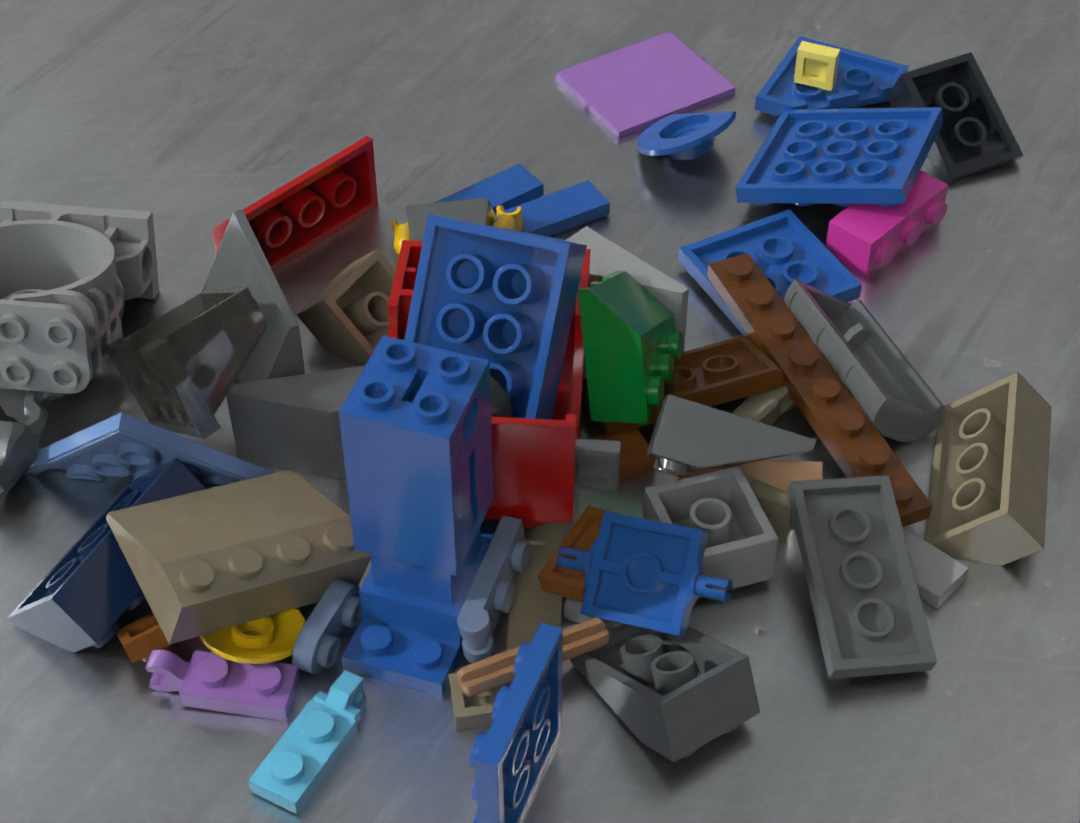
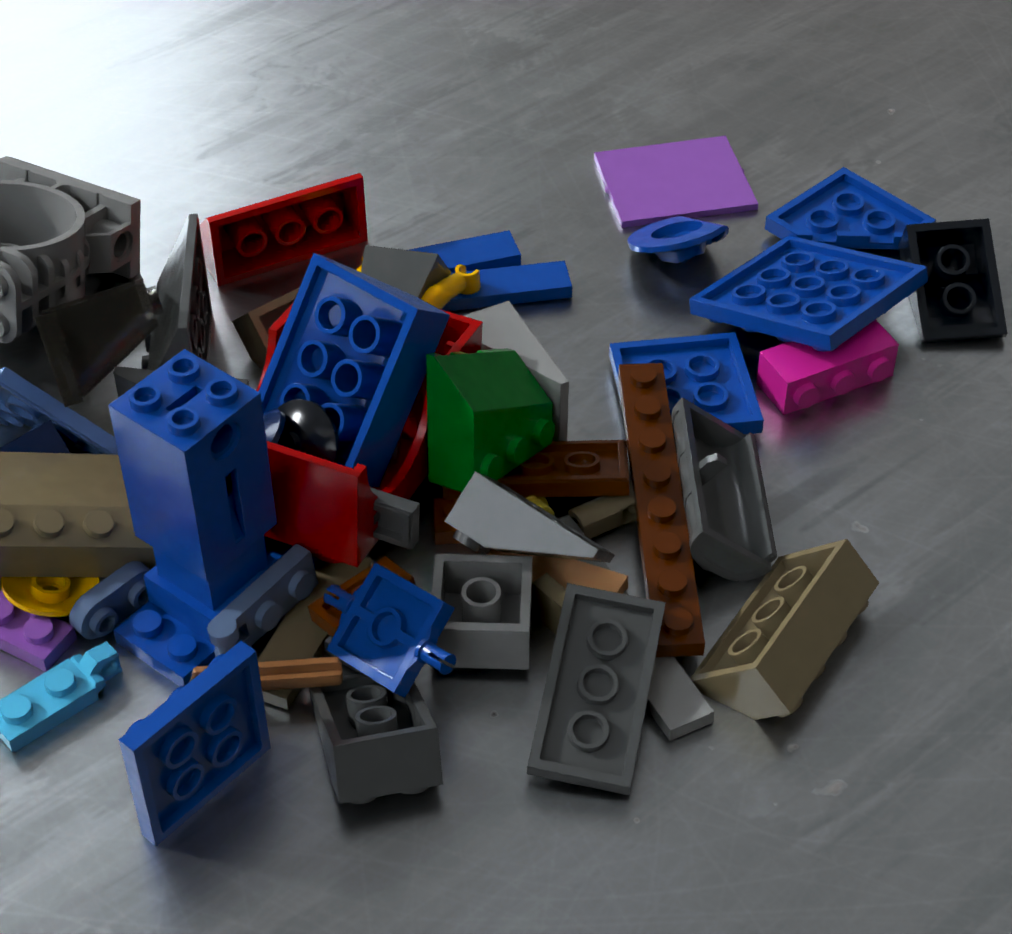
camera: 20 degrees right, 0 degrees up
light yellow plate [794,41,840,91] -> none

